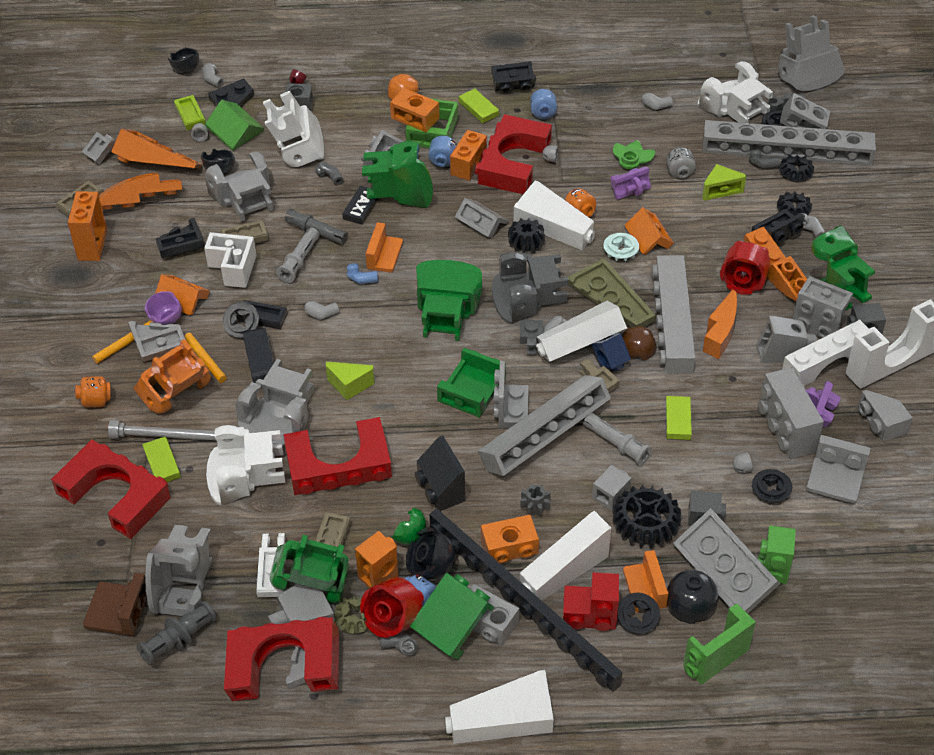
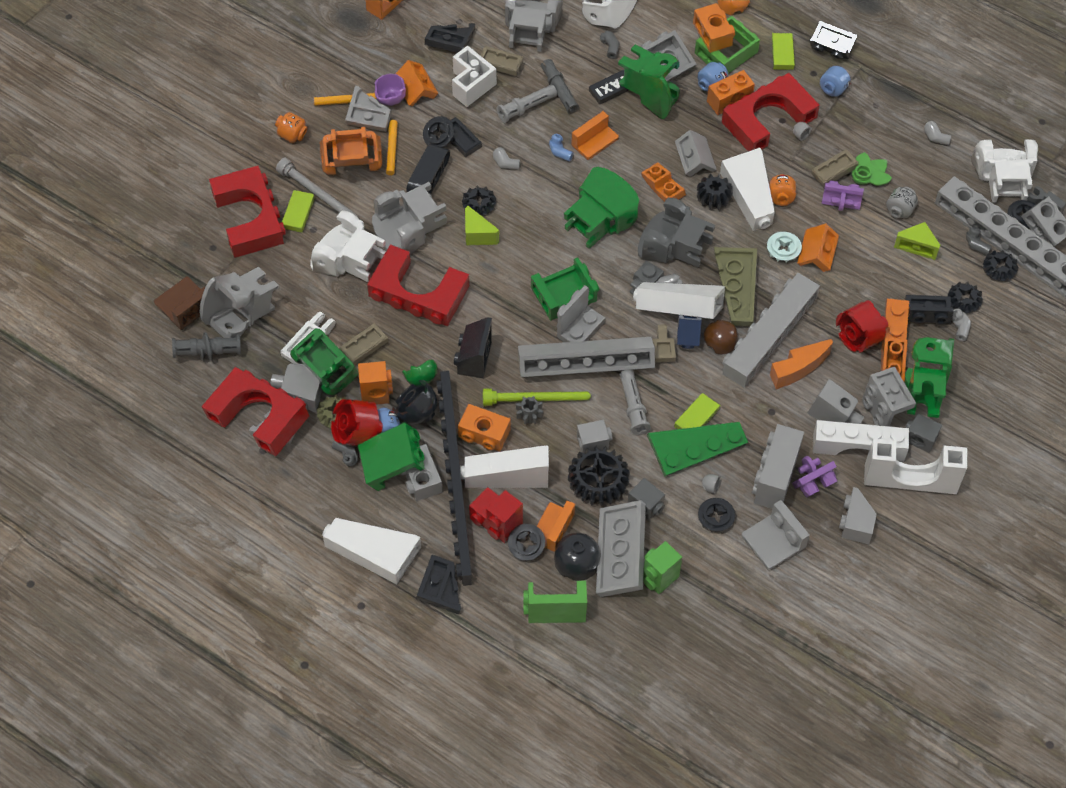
camera: 35 degrees right, 10 degrees up
none -> black wing [416,554,461,615]
none -> black gear [462,185,496,216]
none -> lime piece [483,388,591,407]
none -> orange slope [641,162,686,202]
none -> green wing [647,422,748,477]
none -> dark tan plate [812,149,859,187]

